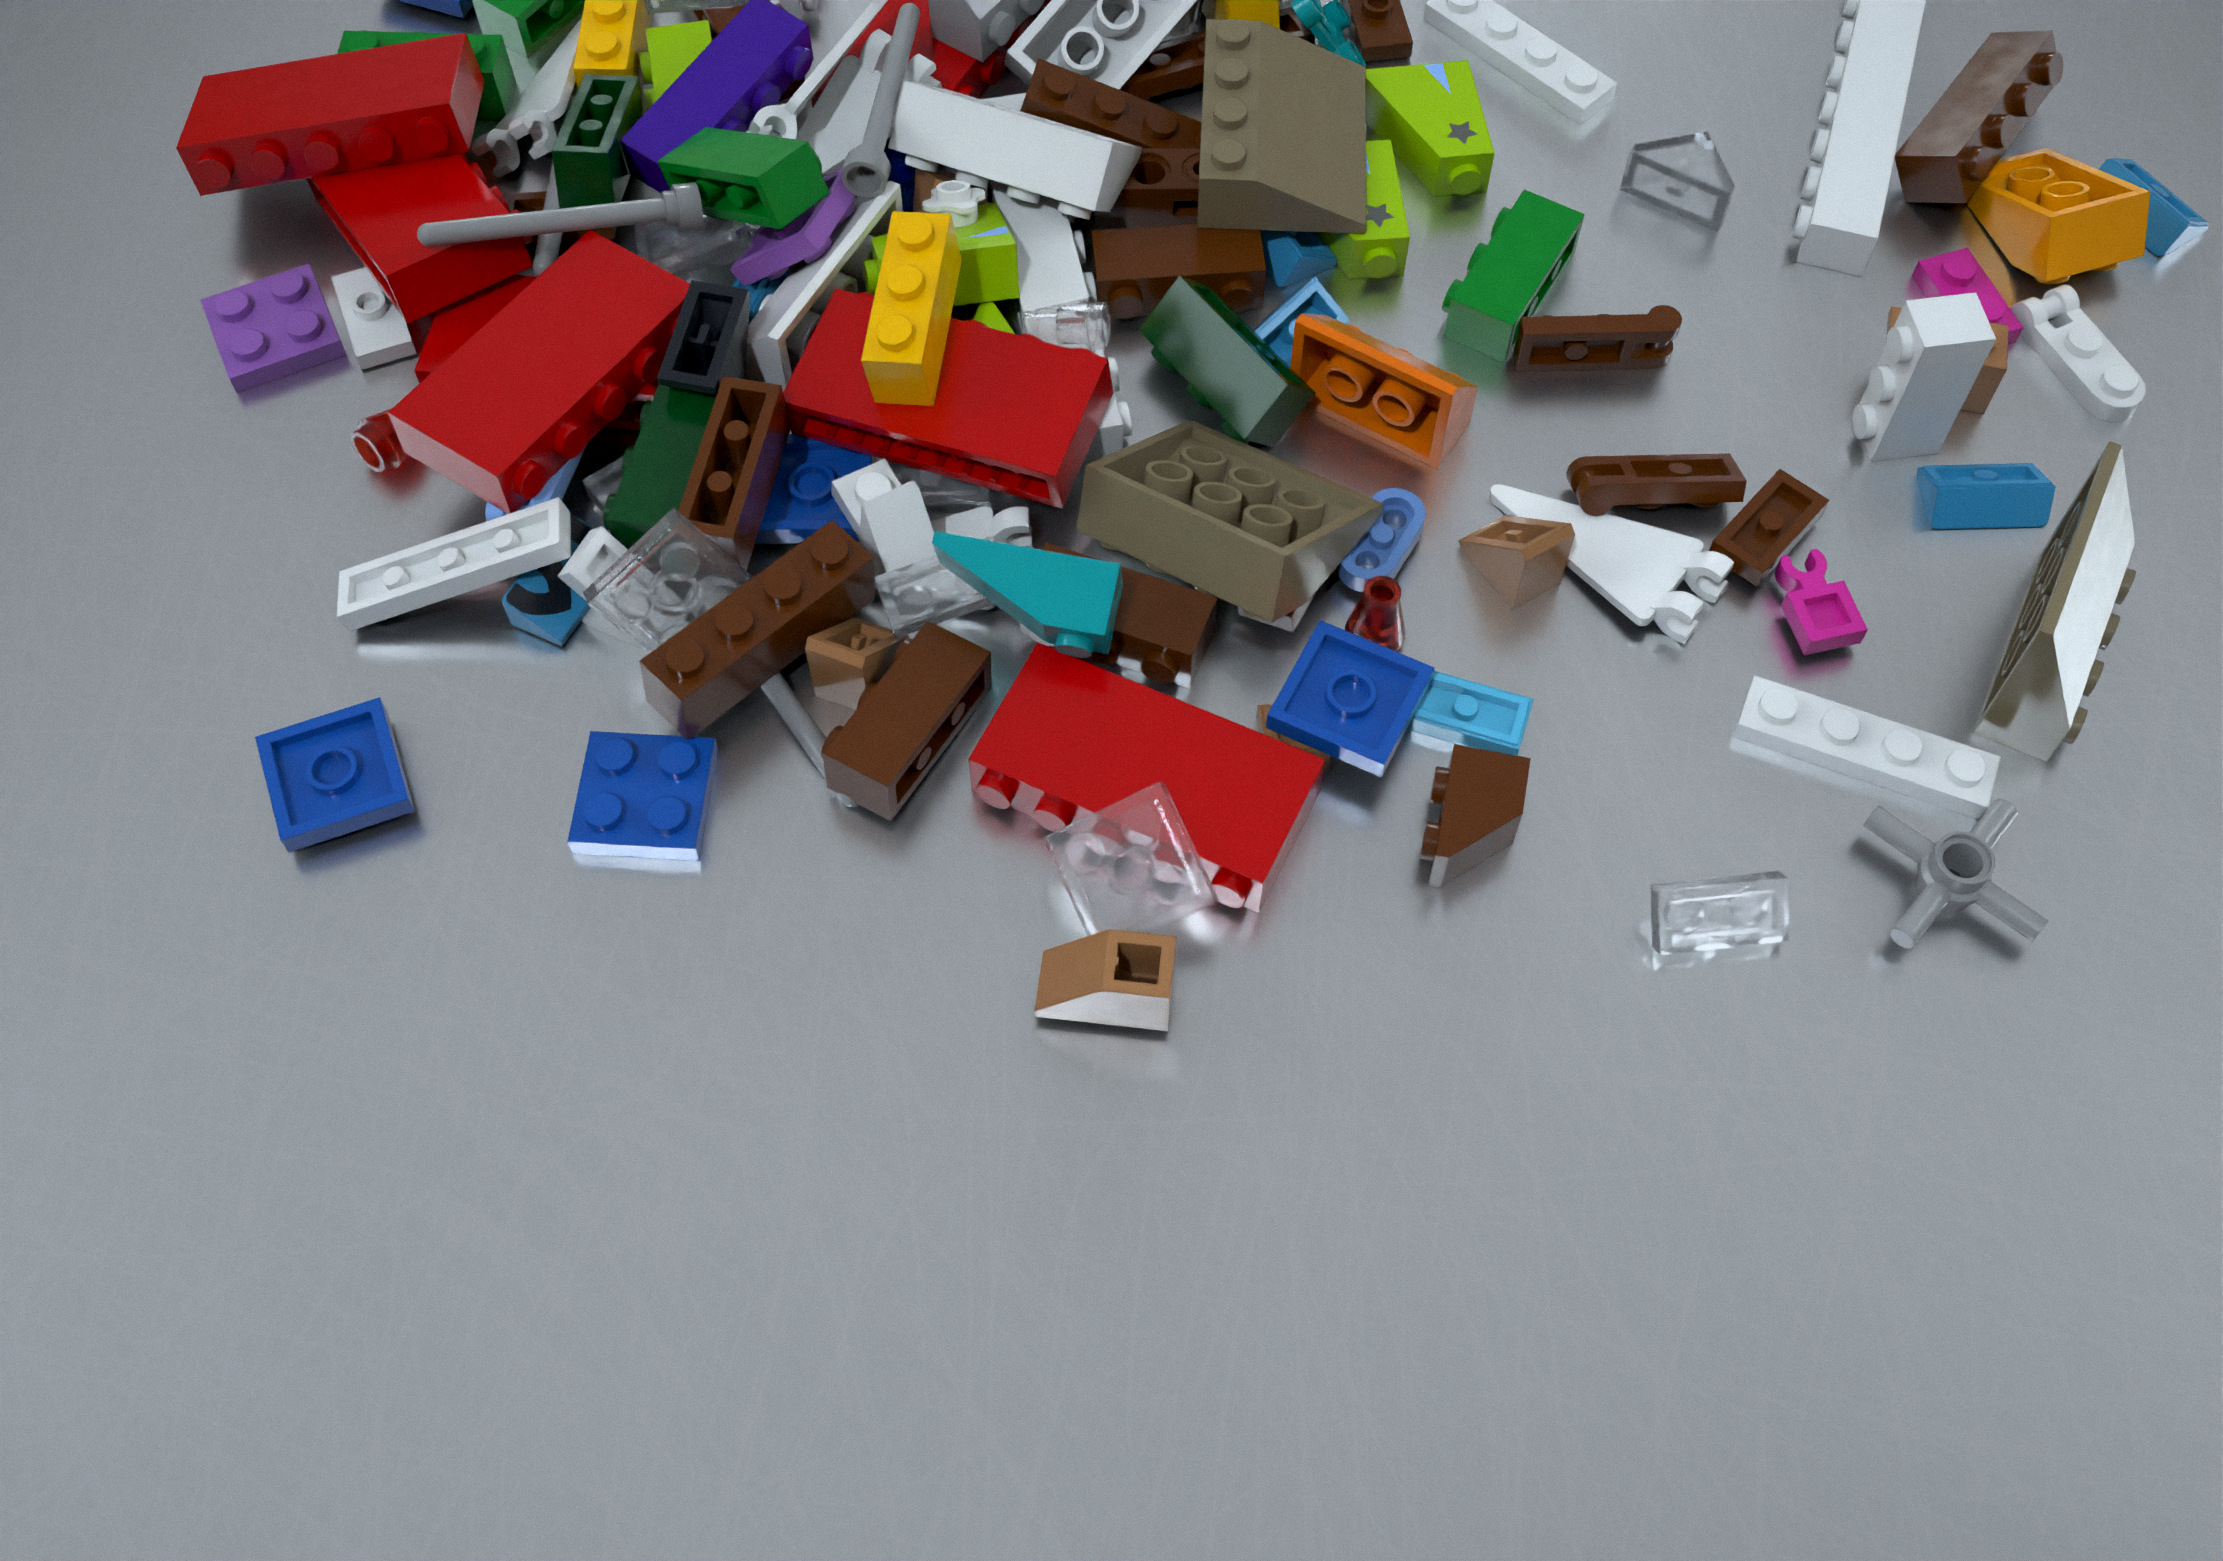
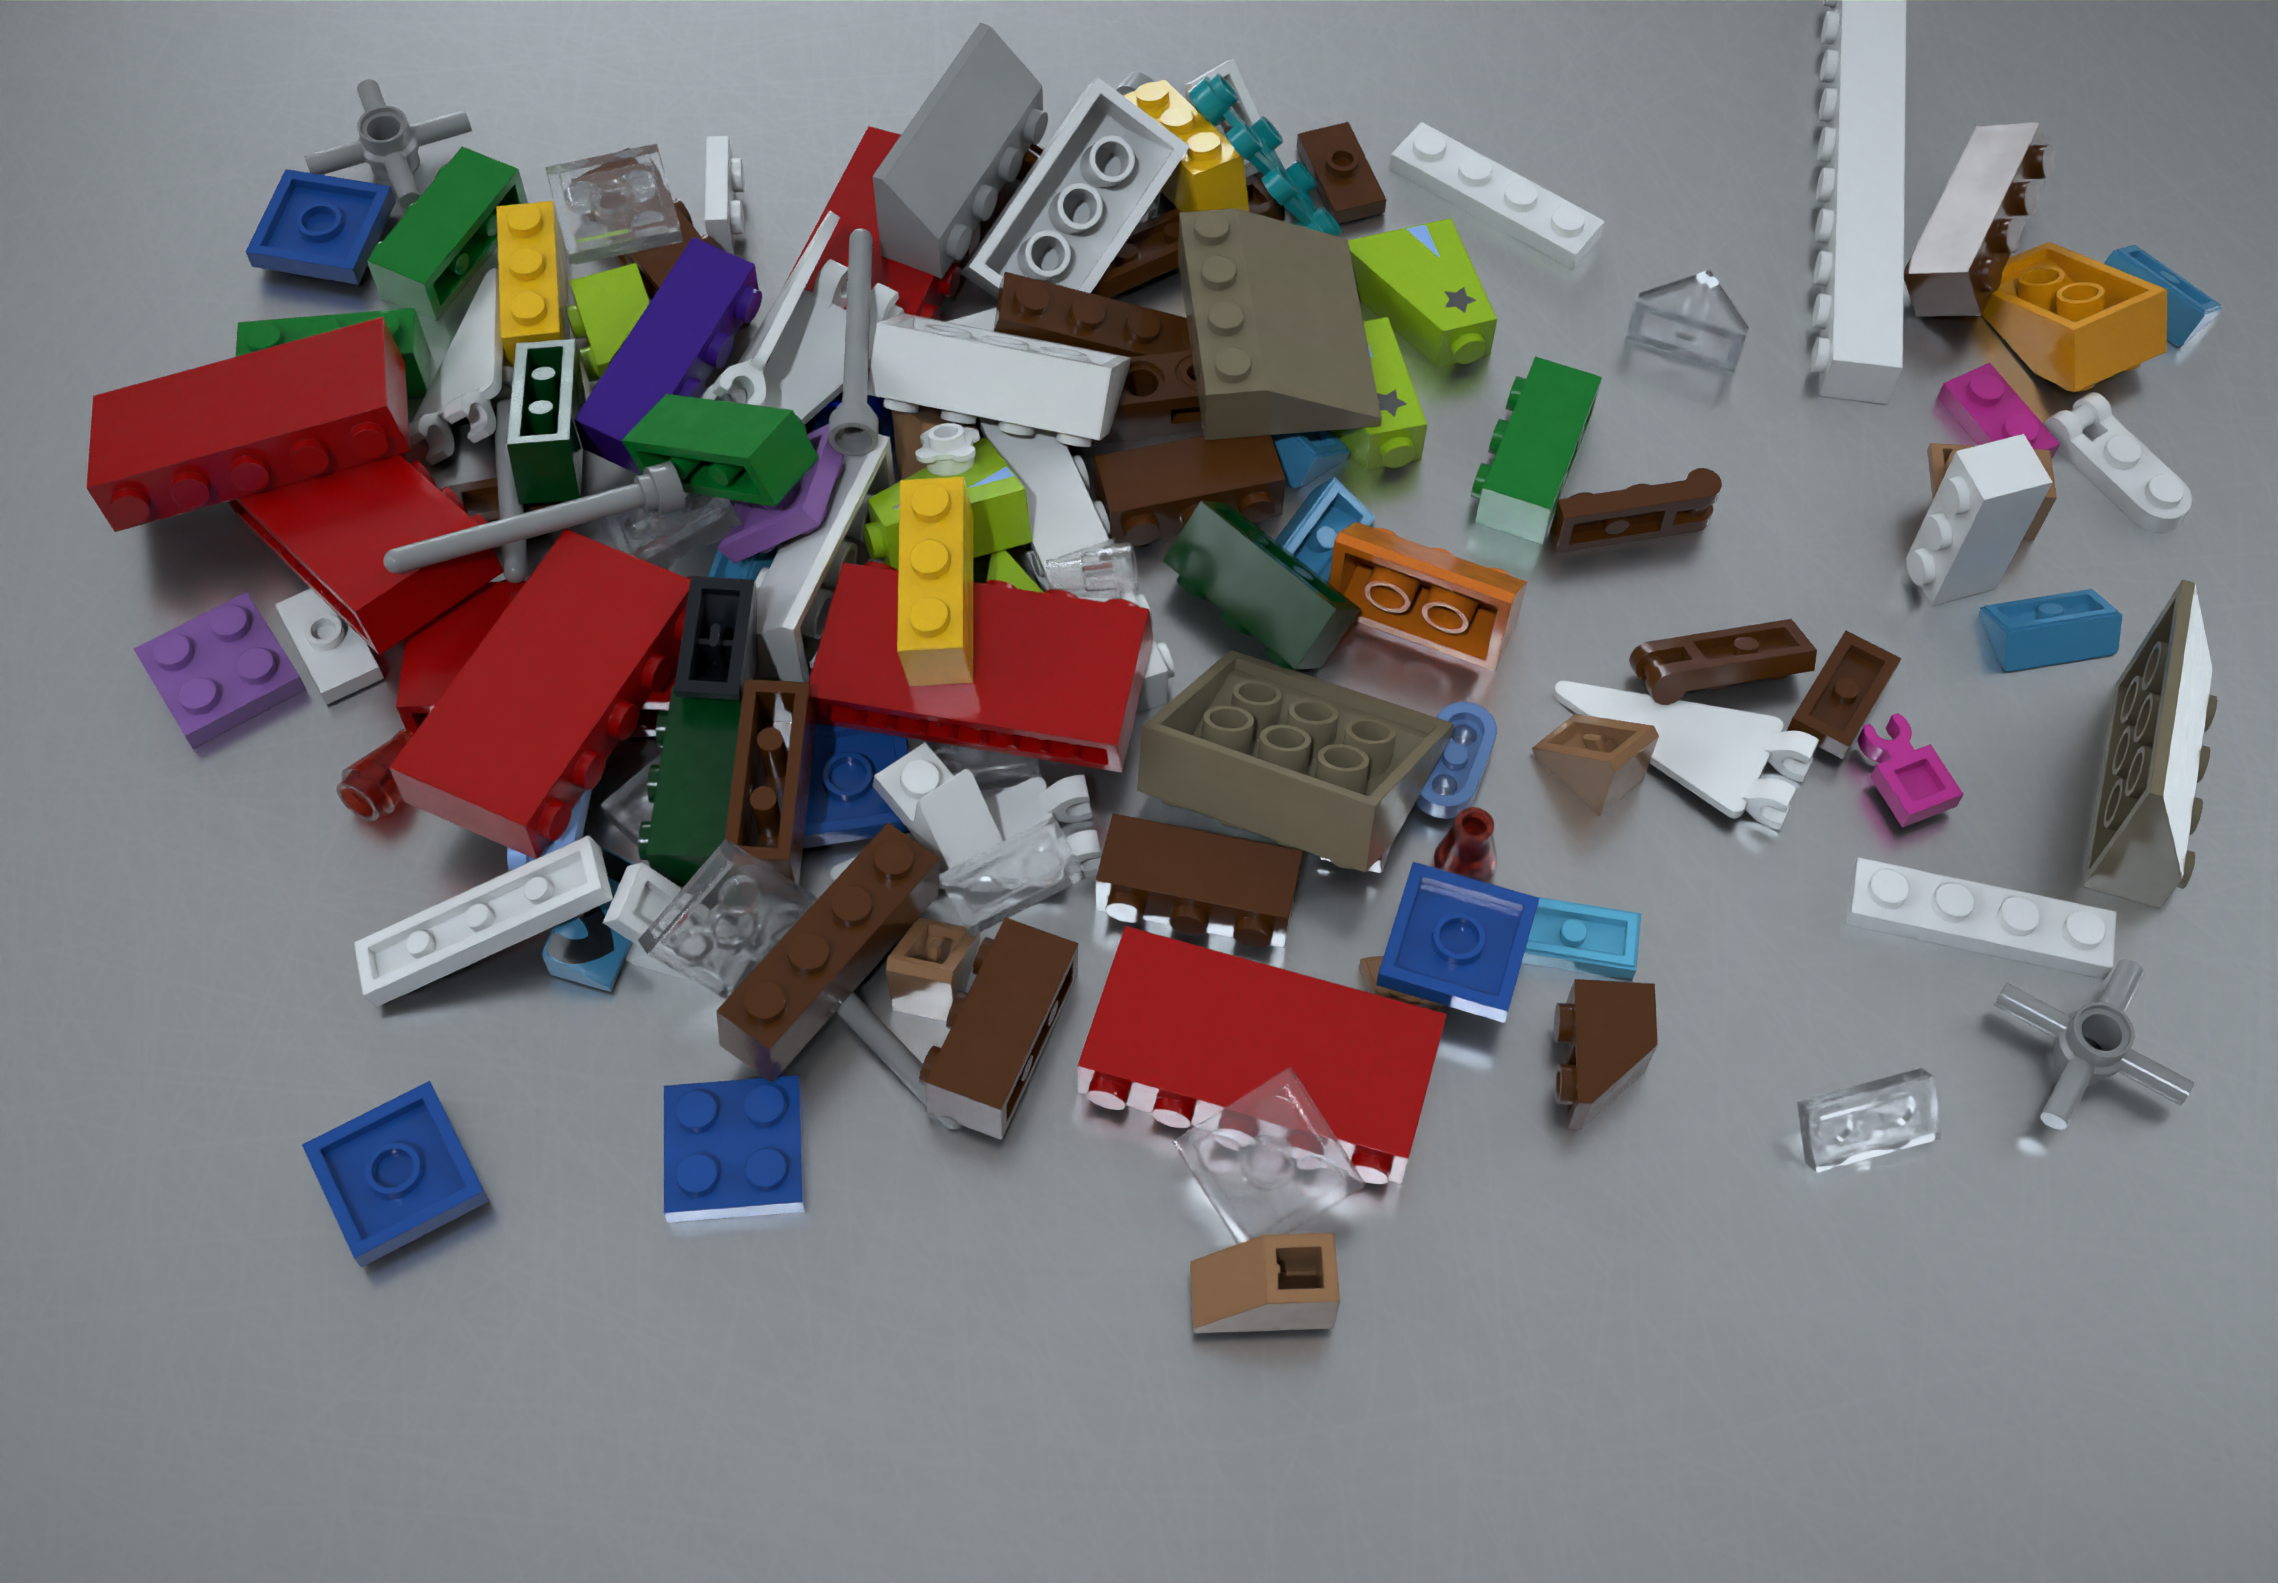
camera: 10 degrees left, 0 degrees up
teal slope [932,531,1123,658] -> none

